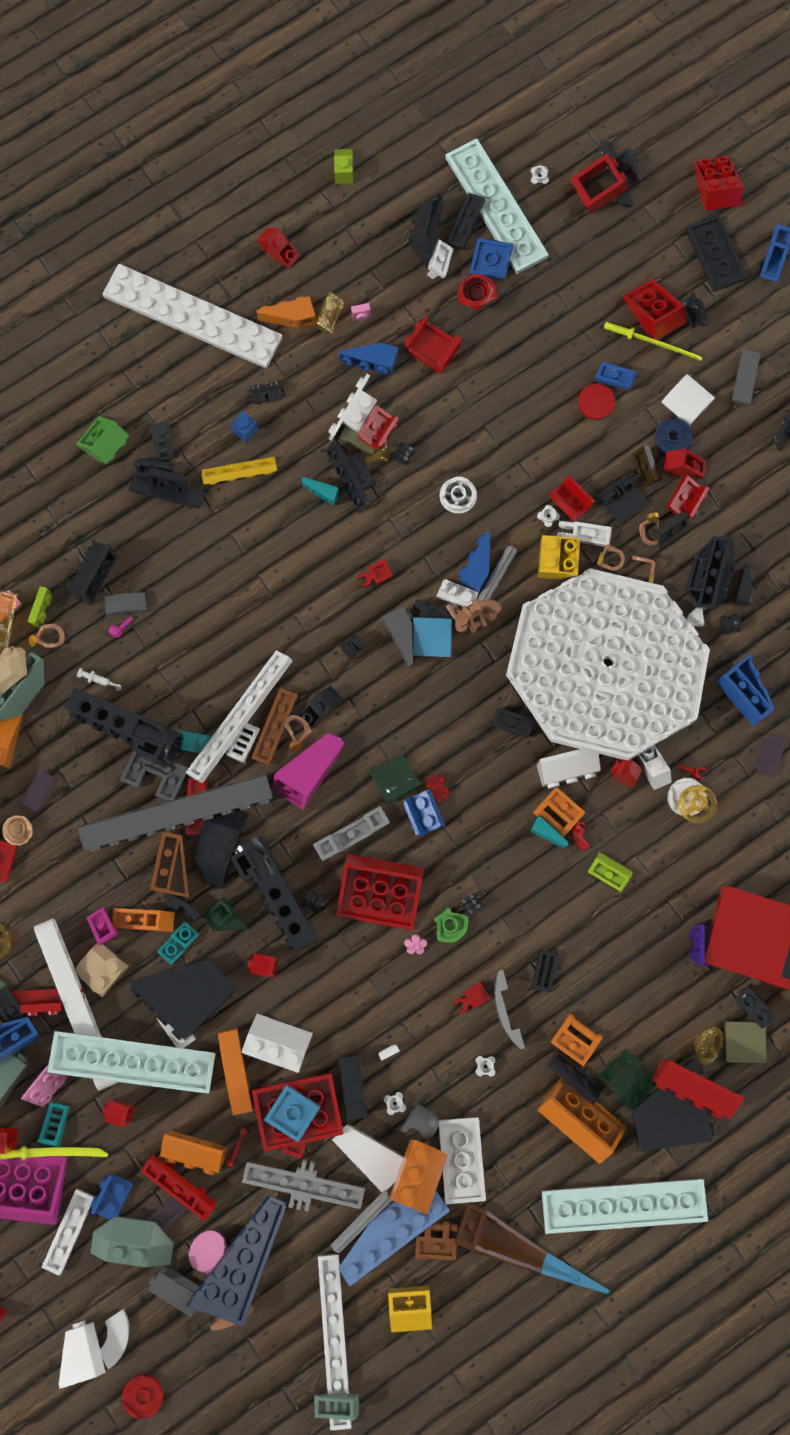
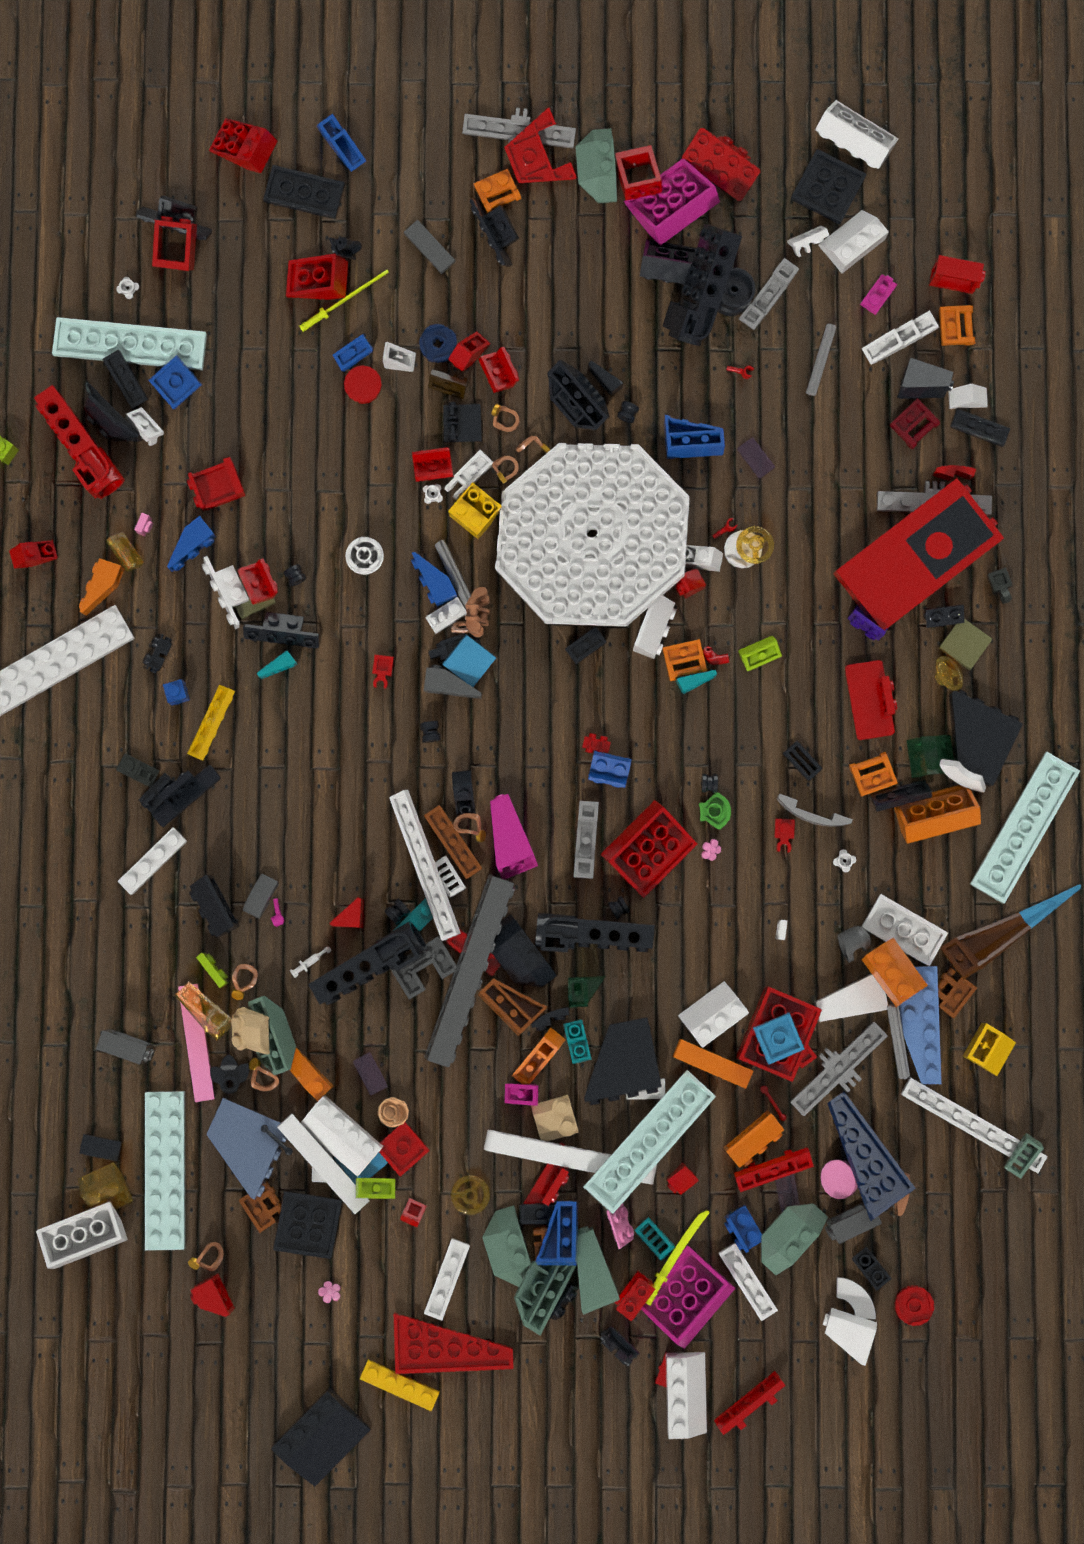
camera: 55 degrees left, 5 degrees up
bright green slope [76,416,129,464] -> none
red slope [248,953,279,978] -> none
black brick [339,1055,368,1120] -> none
clear yellow bar [364,444,389,465] -> none
clear green bracket [369,754,421,805] -> none
white plate [384,1092,406,1115] -> none
red helmet [457,274,498,311] -> none
pearl dark grey plate [651,511,688,548] -> none
red slope [652,1058,744,1120] -> none
white slope [662,374,715,426] -> none
white tile [686,608,704,627] -> none
none -> red brick [34,385,125,499]
none -> white plate [118,827,187,895]
none -> red slope [329,897,364,928]
none -> white slope [383,342,416,372]
none -> black wheel [384,898,411,925]
none -> red bracket [845,660,897,740]
none -> black slope [852,1247,892,1291]
none -> white tile [939,759,986,793]

